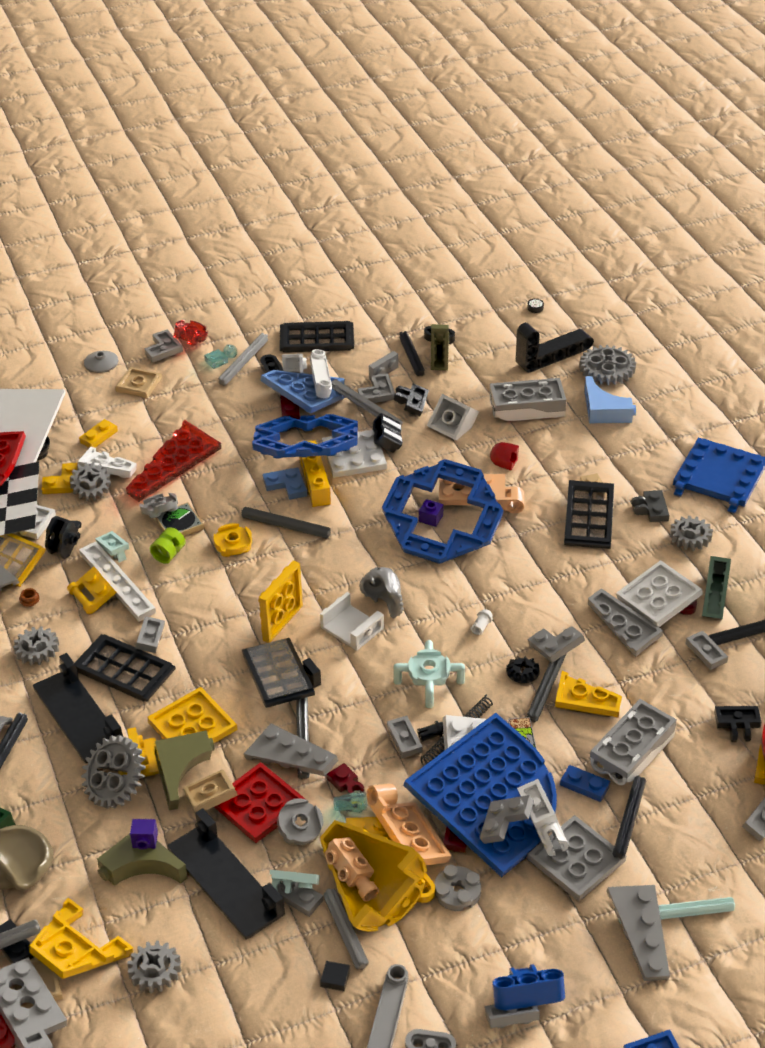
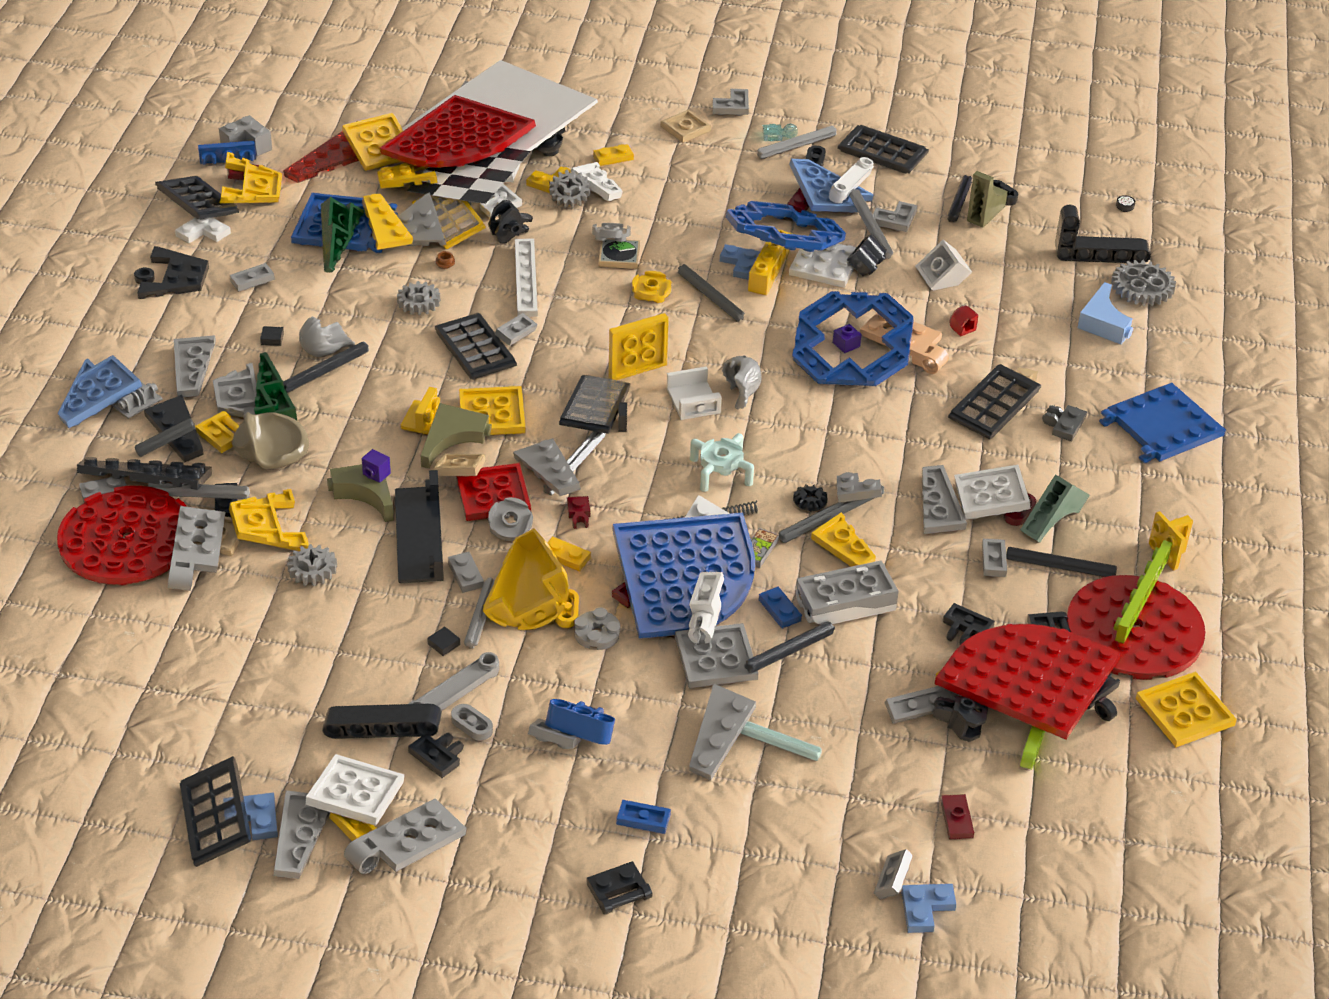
camera: 30 degrees right, 0 degrees up
black bracket [33,653,123,763] -> none
yellow plate [67,566,117,614] -> none
light grey gear [81,735,146,809] -> none
light grey dish [84,350,118,373] -> none
light aqua plate [95,531,129,563] -> none
clear red wing [126,420,222,502] -> none
lime wheel [149,527,186,564] -> none
clear red plate [174,320,208,346] -> none
light aqua plate [270,870,320,894] -> none
white bracket [282,354,307,373] -> none
light nougat brick [325,837,379,902] -> none
clear light blue cone [333,790,367,813] -> none
light nougat hinge [367,784,451,865] -> none
light grey plate [369,351,398,380] -> none
light grey plate [387,716,423,758] -> none
black hinge [393,383,429,417] -> none
black pin [417,721,444,742] -> none
white pin [471,609,493,635] -> none
light grey plate [480,795,534,844] -> none
light grey piece [490,378,567,421] -> none
light grey gear [670,516,713,551] -> none

